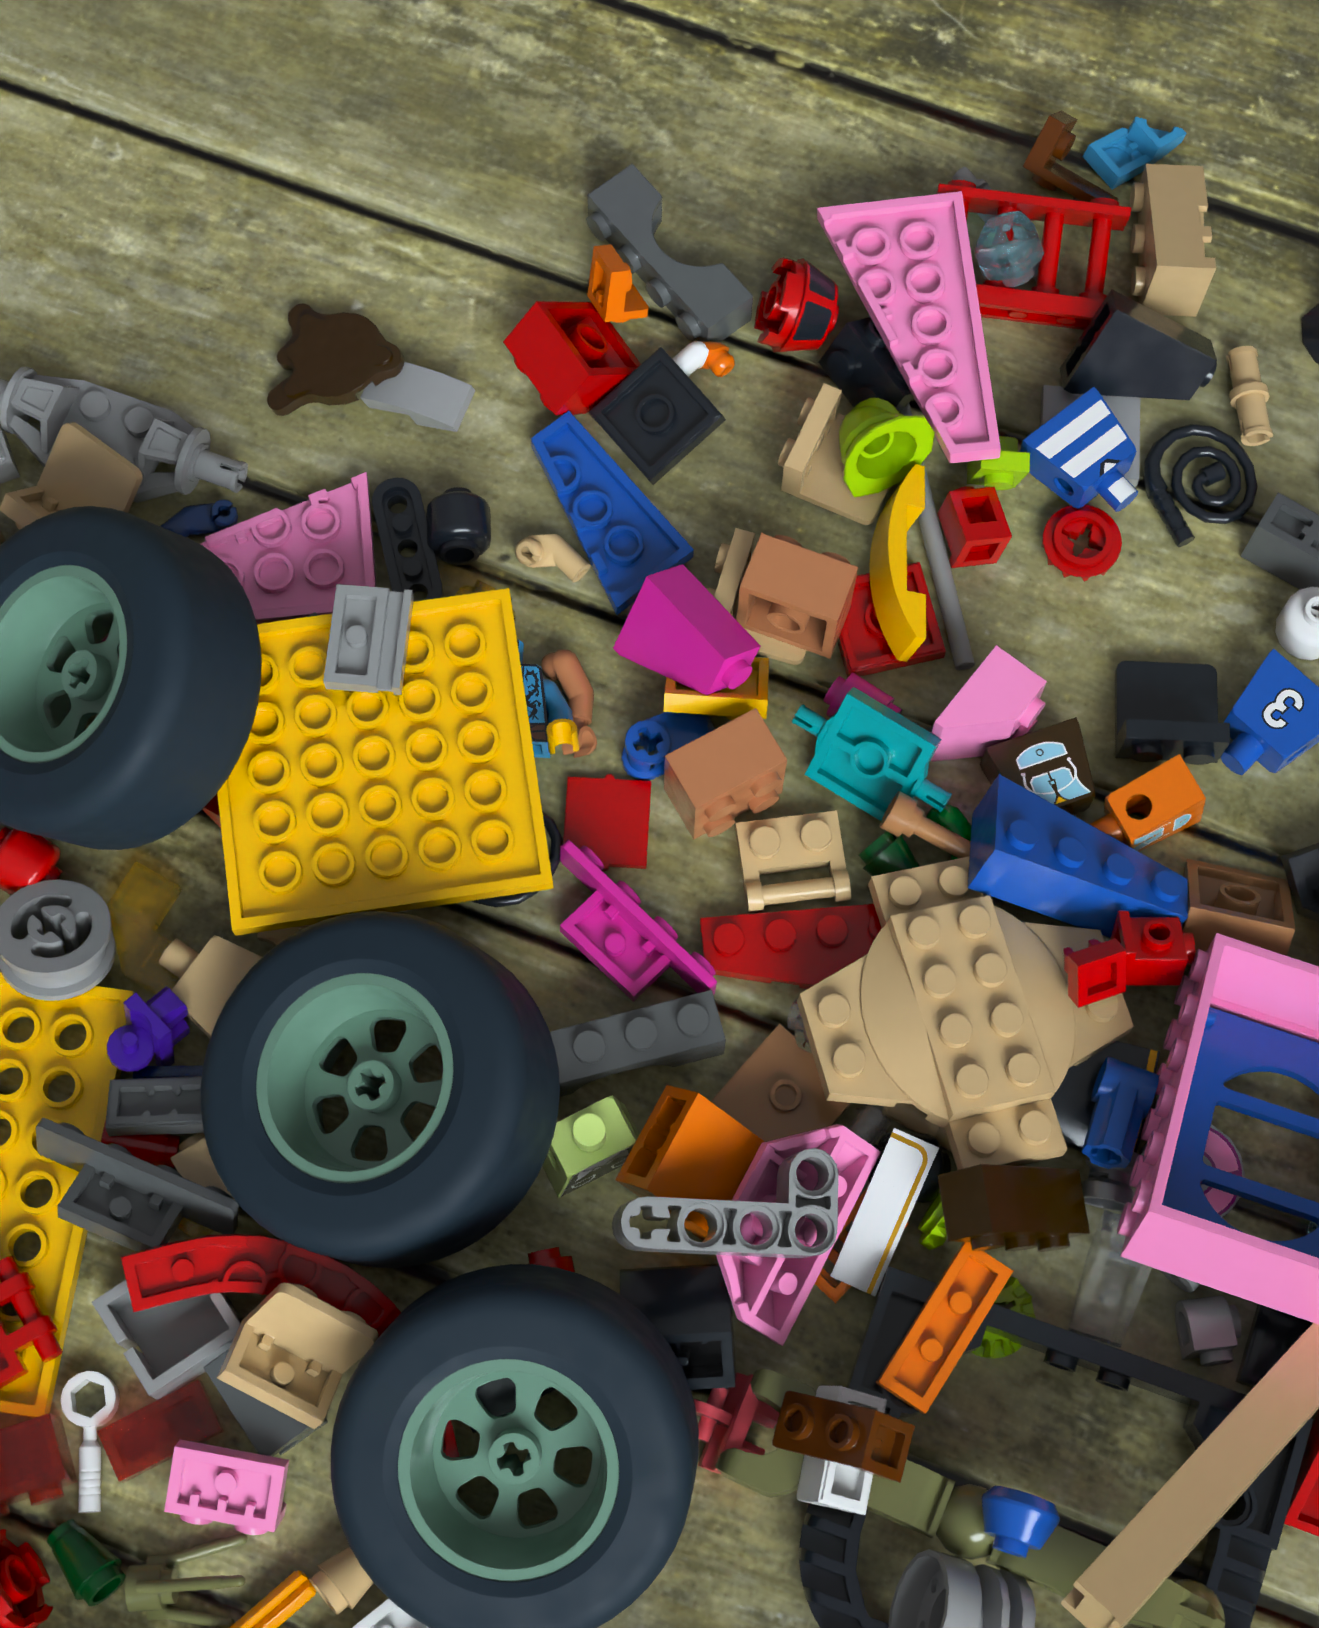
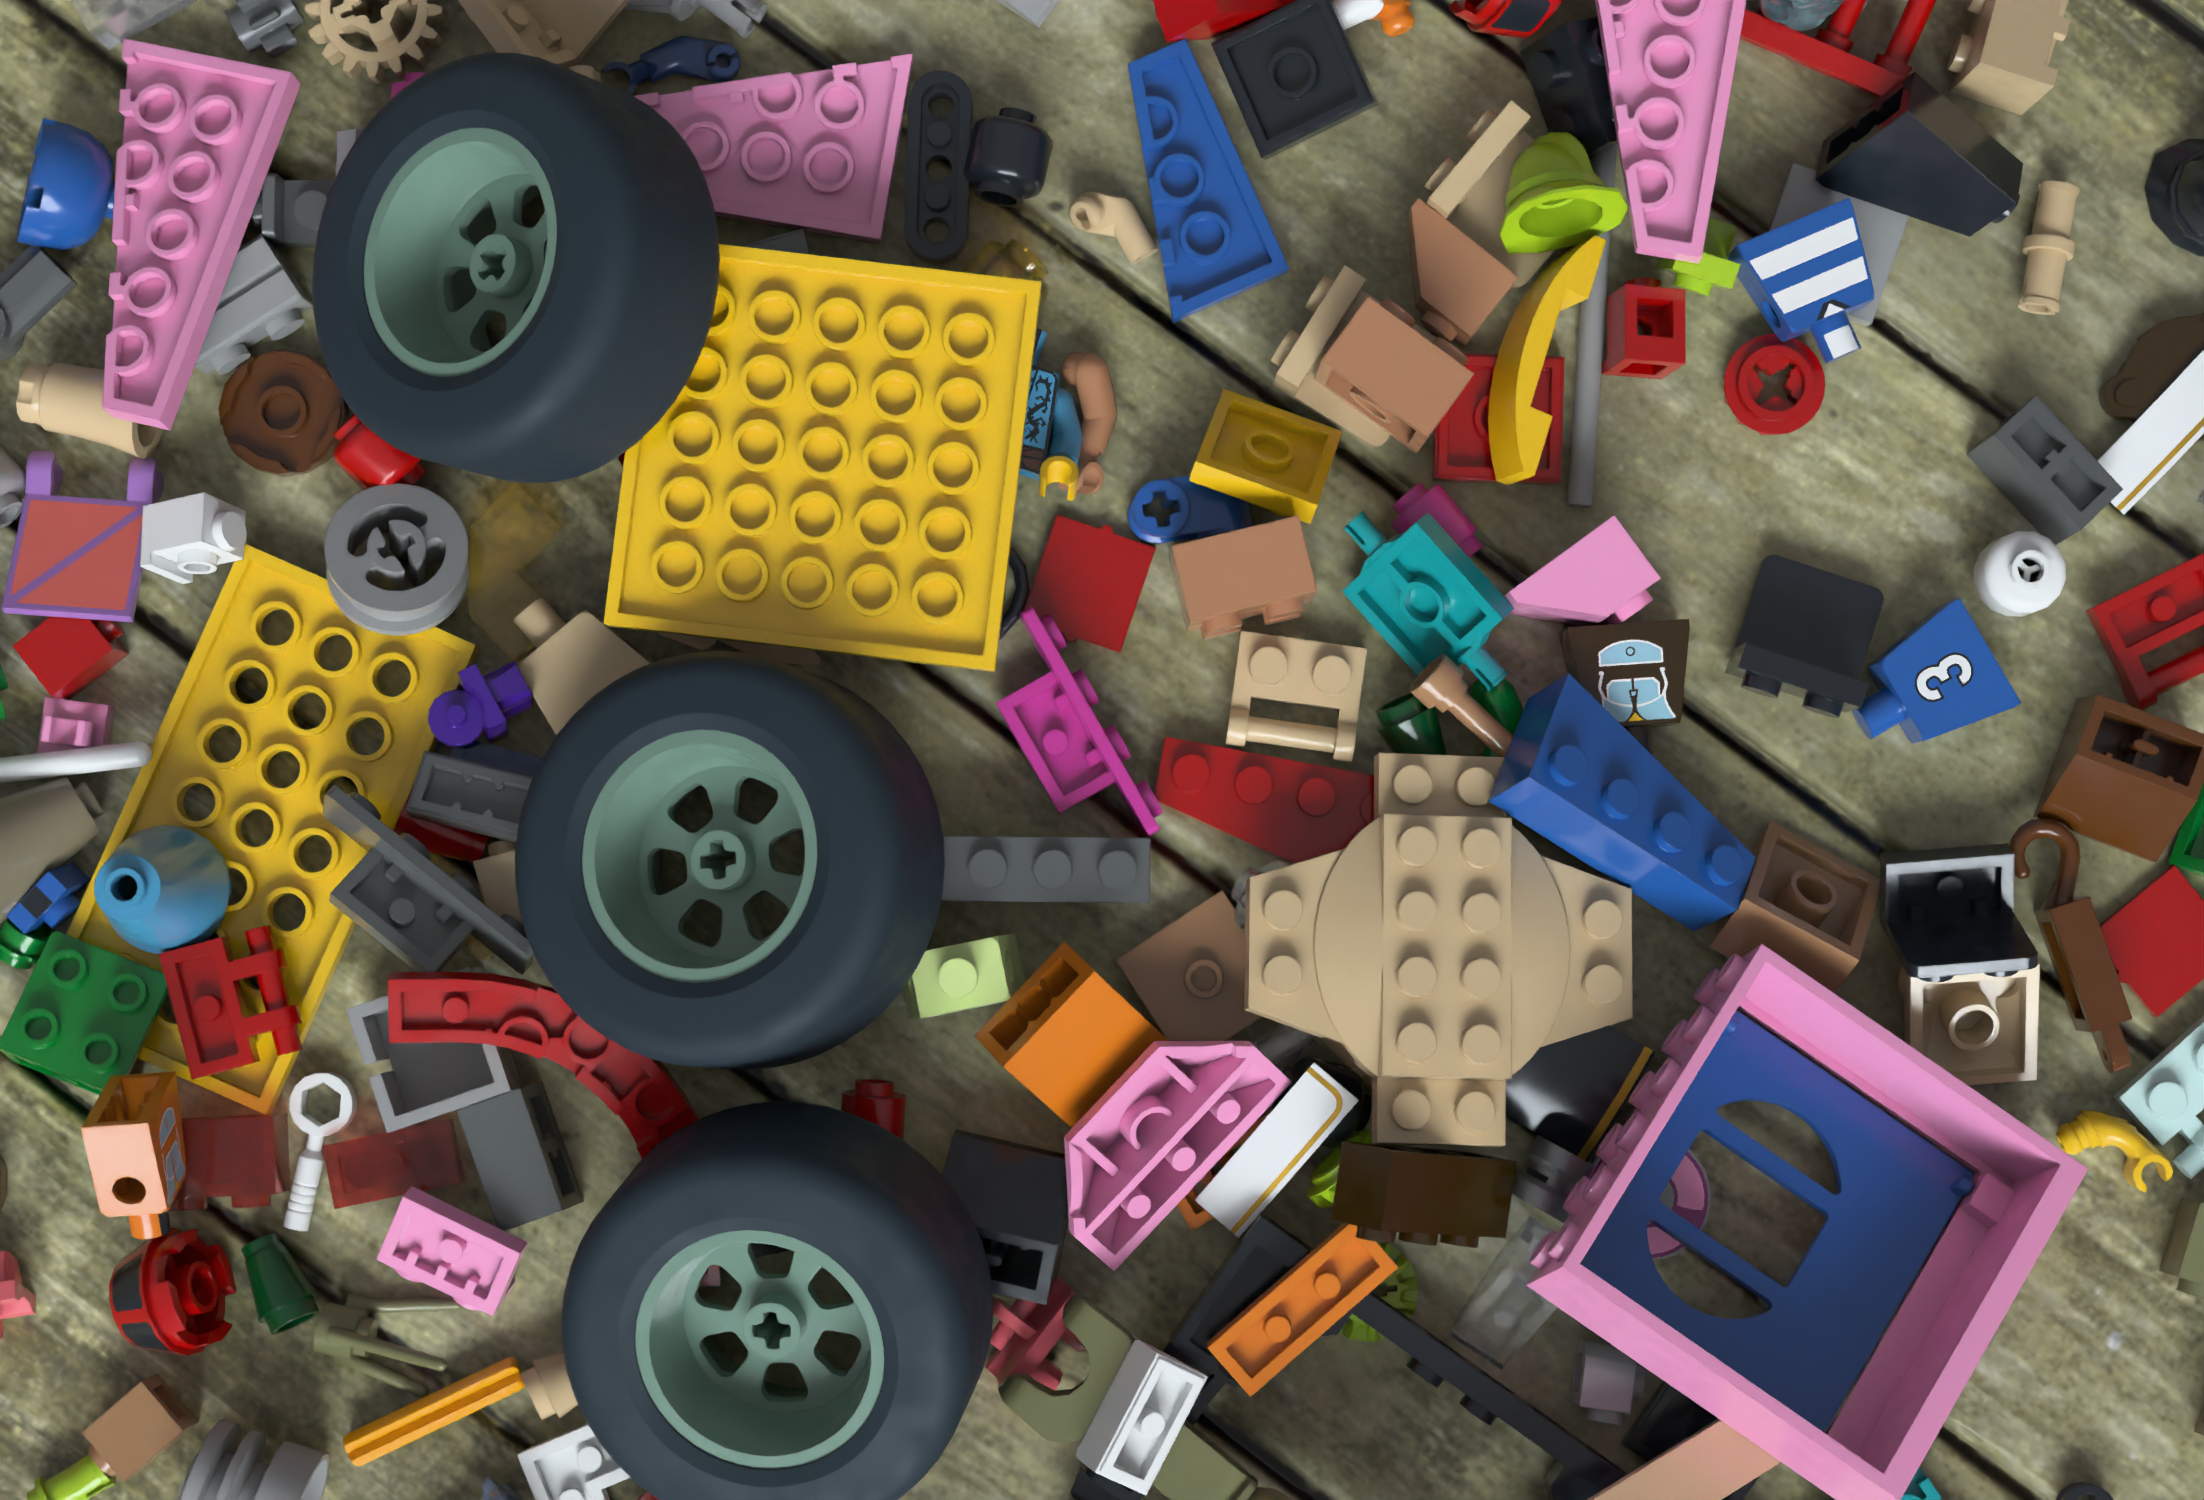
camera: 15 degrees right, 15 degrees up
tan bracket [217,1283,379,1429] -> none
light grey plate [323,584,414,695] -> none
light grey beam [612,1148,838,1259] -> none
dark pink slope [613,564,761,695] -> none
reddish brown bracket [772,1390,915,1483] -> none
red tile [1063,938,1126,1008] -> none
blue piece [1082,1056,1159,1169] -> none
orange torso [1090,754,1206,852] -> none
red brick [1110,911,1195,985] -> none
black piece [1144,424,1258,547] -> none
none -> nougat slope [1405,198,1519,347]

